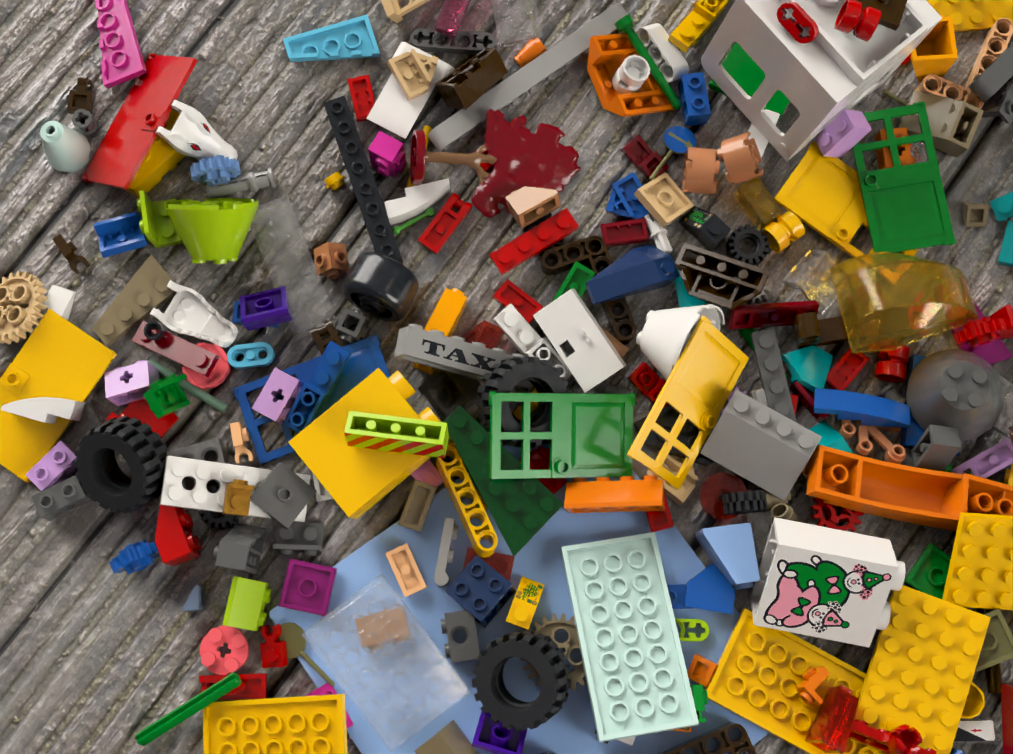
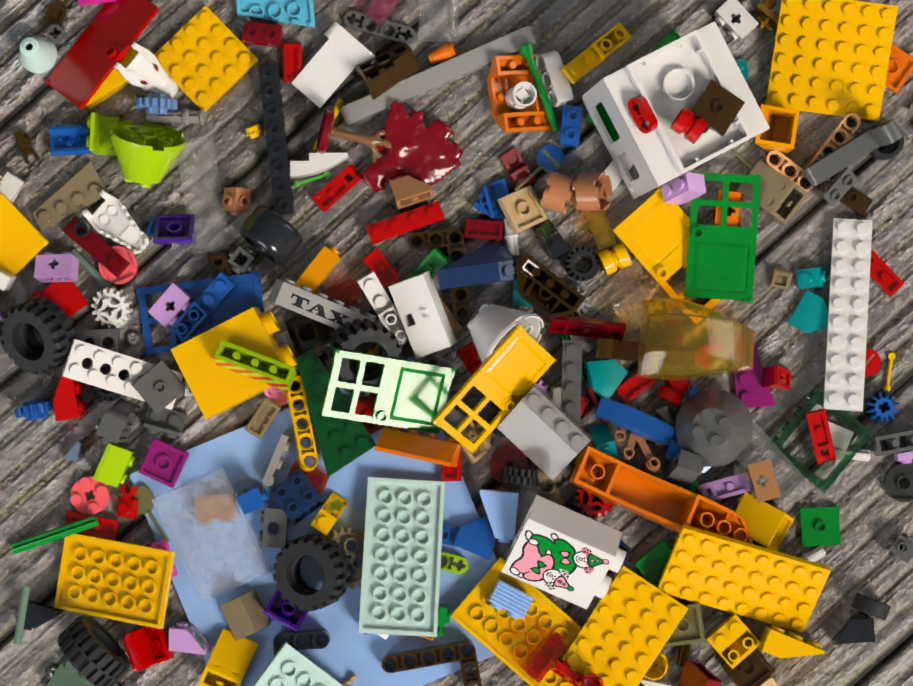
camera: 20 degrees right, 10 degrees up
green bracket [143,374,191,419] -> none
pearl gold bracket [222,479,254,516] -> none
medium azure plate [227,342,275,369] -> none
light nougat plate [230,422,254,465] -> none
dark pink brick [368,131,407,178] -> none
light nougat plate [385,543,427,598] -> none
tan slope [387,49,439,101] -> none
orange plate [687,654,718,687] -> none
orange bracket [796,666,830,706] -> none
red gear [953,316,1007,348] -> none
none -> white gear [91,287,133,329]
none -> yellow plate [154,5,259,112]
none -> blue brick [236,485,270,515]
none -> dark red brick [242,22,284,48]
none -> light blue brick [488,579,534,620]

